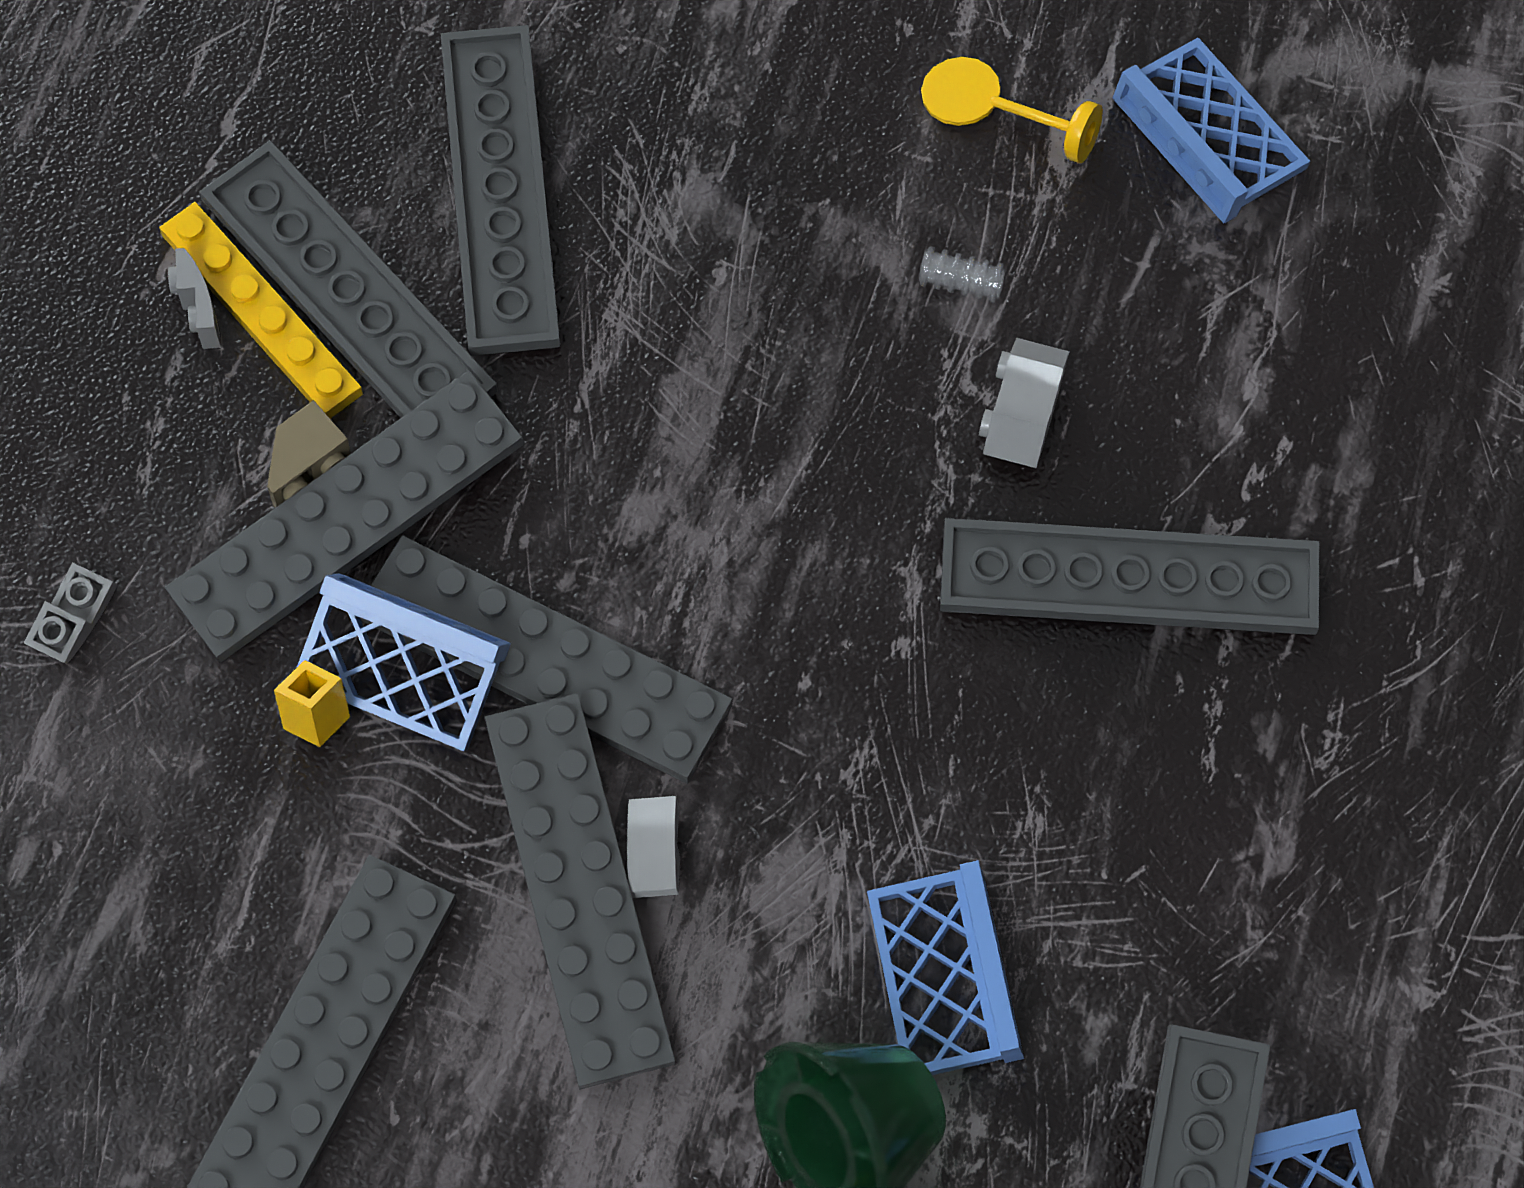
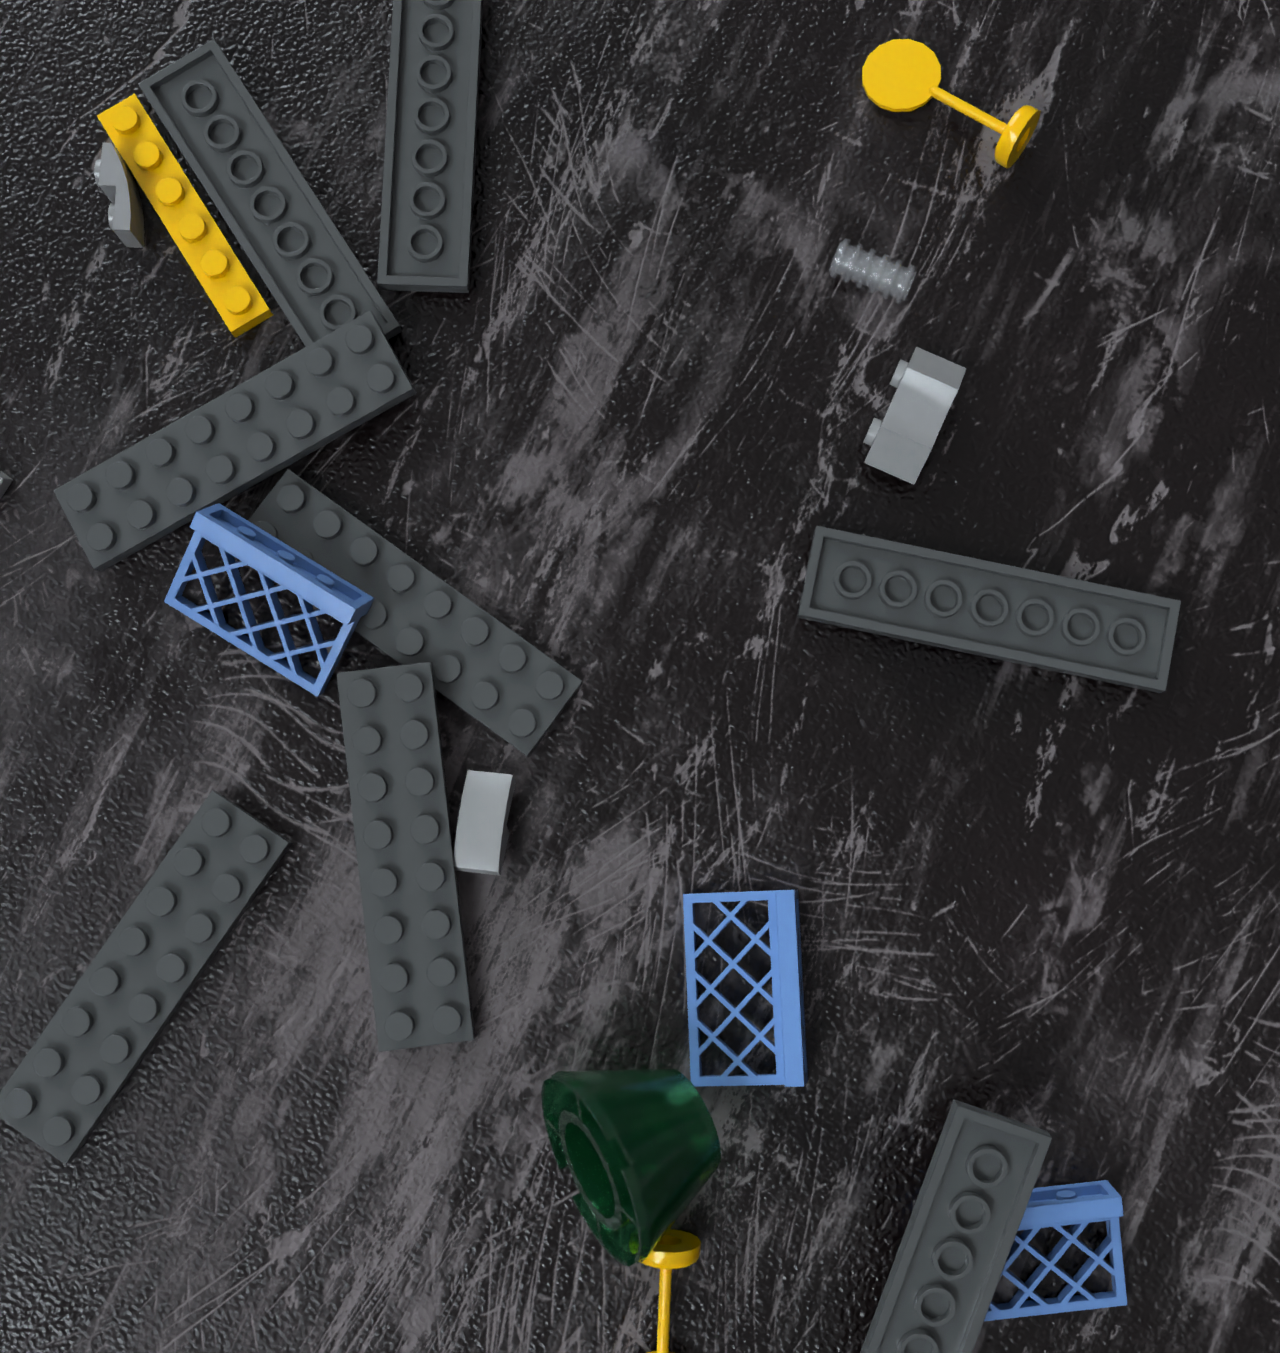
camera: 10 degrees right, 15 degrees up
dark tan slope [267,400,351,508] -> none
yellow brick [274,660,350,747] -> none
medium blue fence [1112,38,1311,223] -> none

